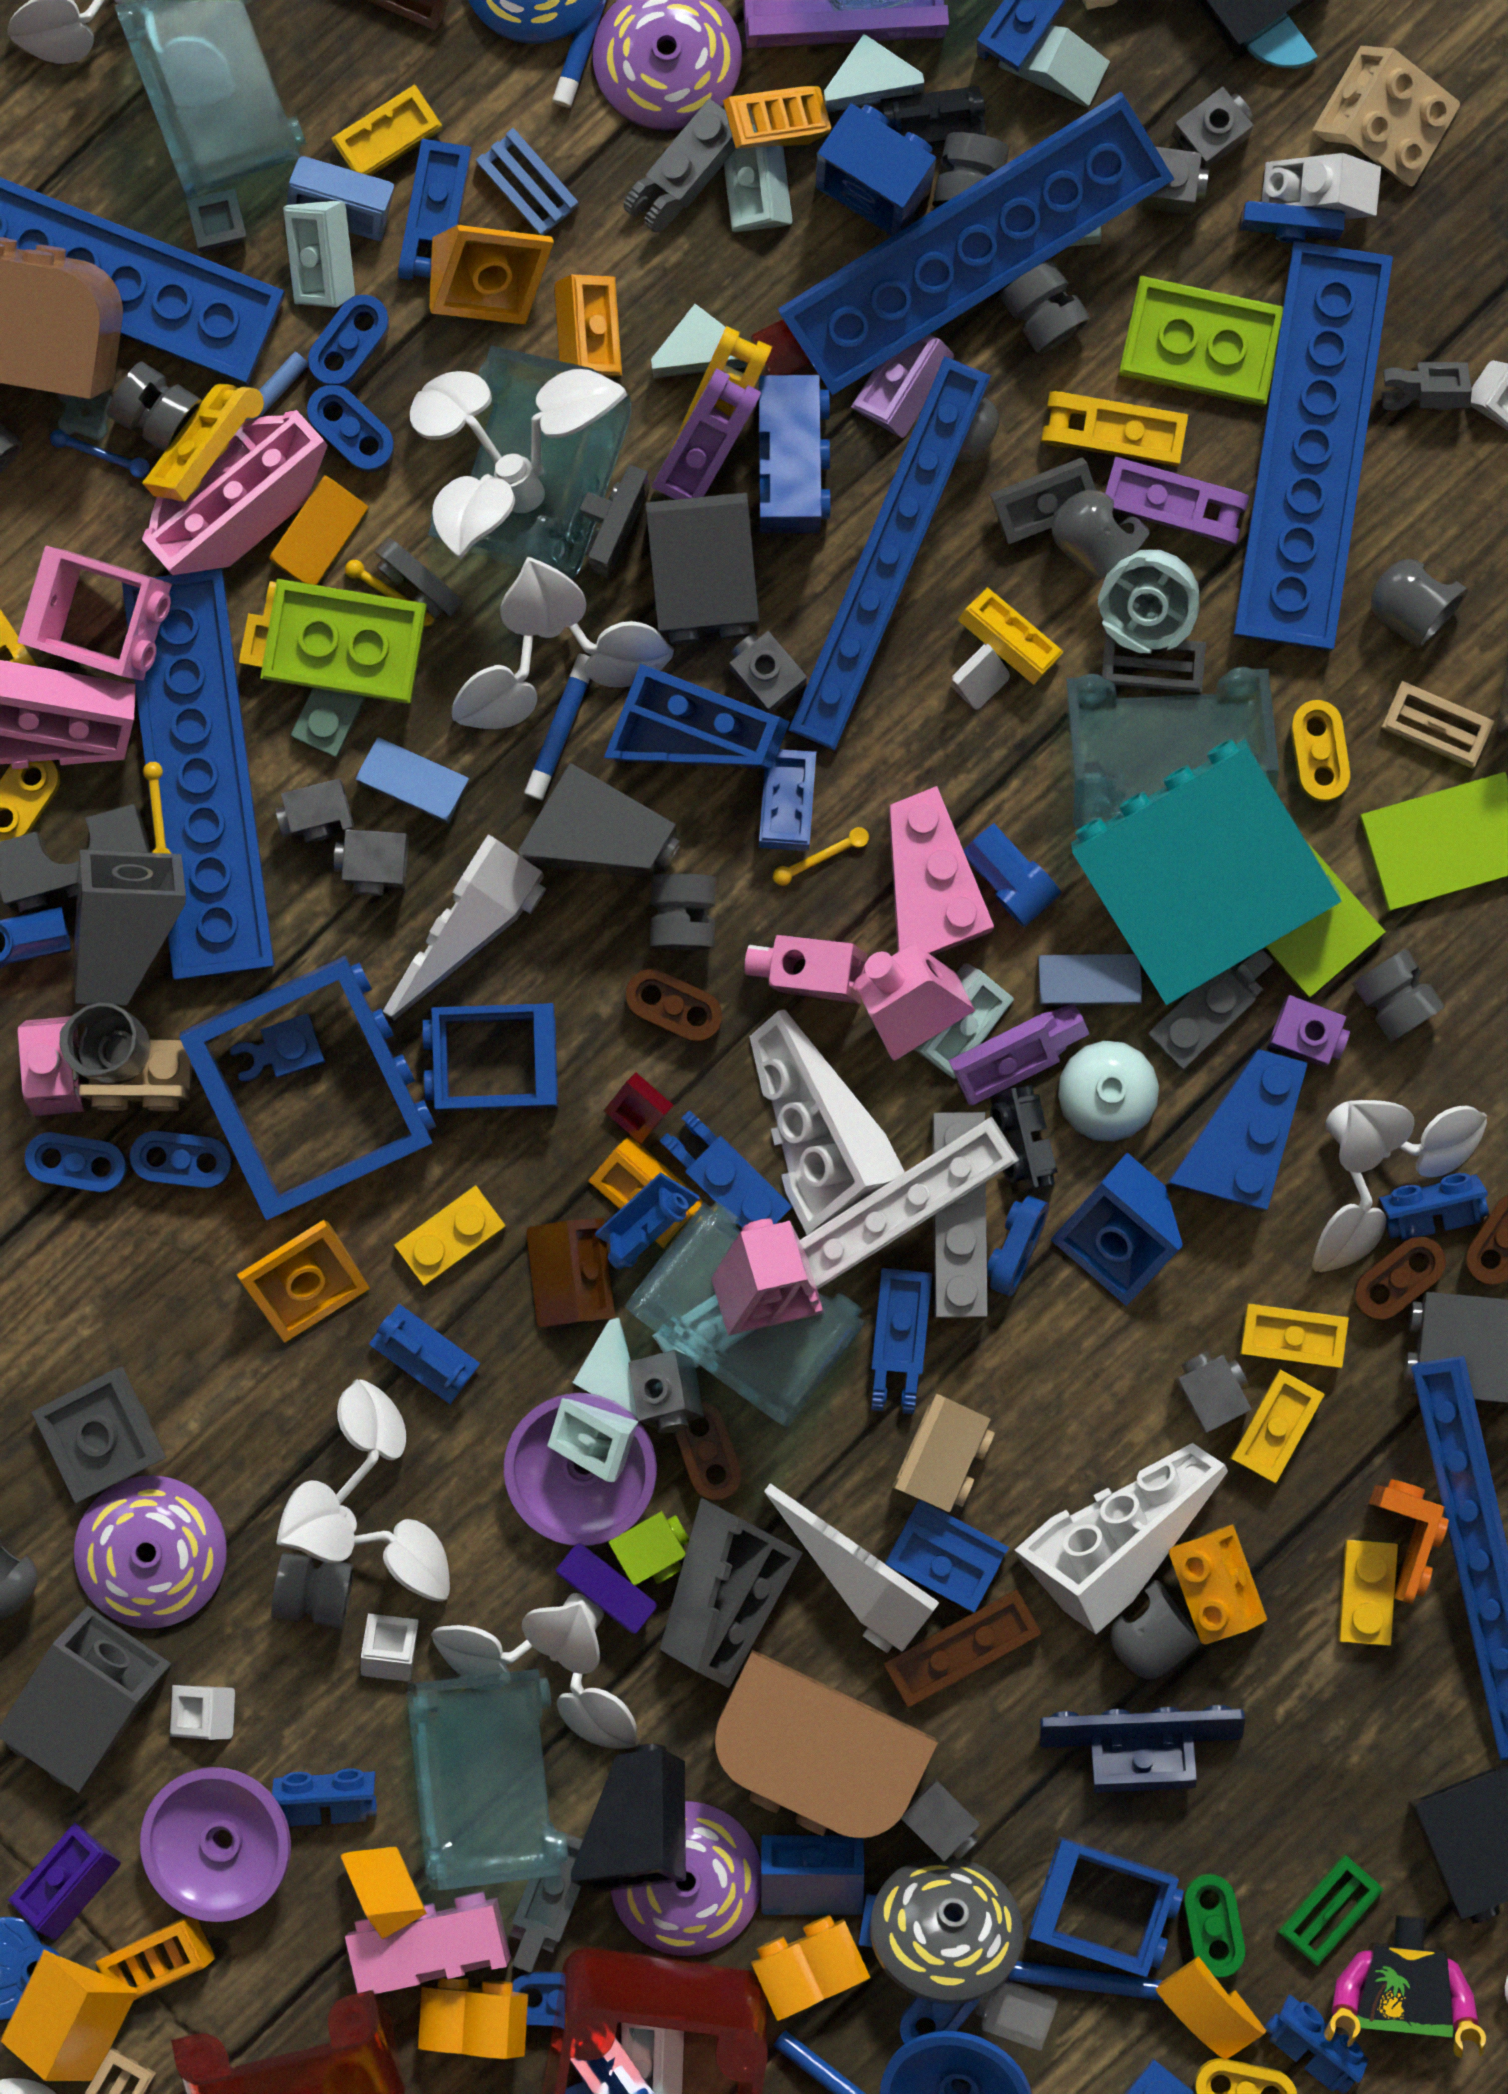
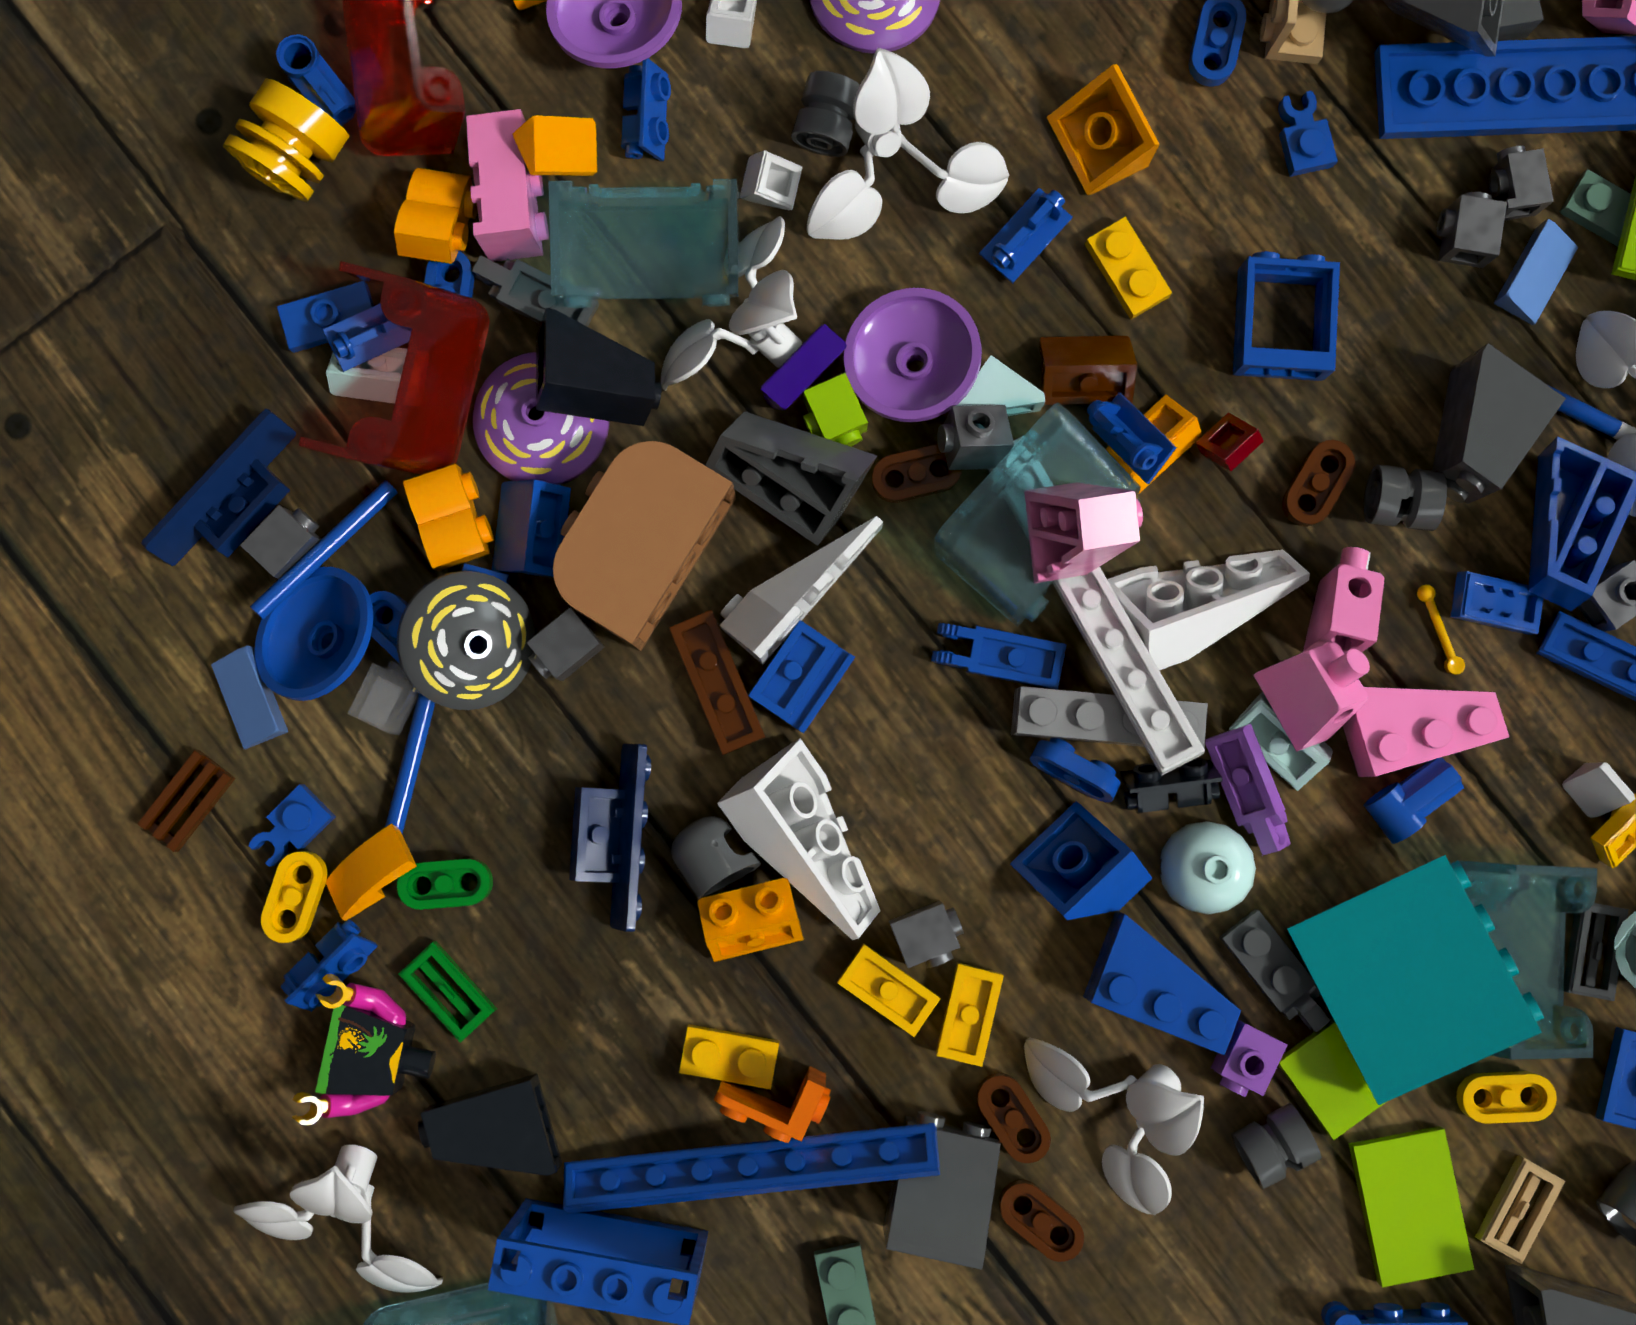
camera: 95 degrees right, 0 degrees up
yellow hinge [143,762,172,854] -> none
blue window [179,955,437,1220] -> none
white wedge [383,834,546,1021] -> none
light aqua slope [547,1398,638,1482] -> none
blue hinge [659,1111,793,1228] -> none
tan slope [893,1394,995,1513] -> none
blue window [1027,1836,1184,1977] -> none
sand blue slope [1038,954,1142,1006] -> none
blue hinge [1379,1173,1489,1242] -> none

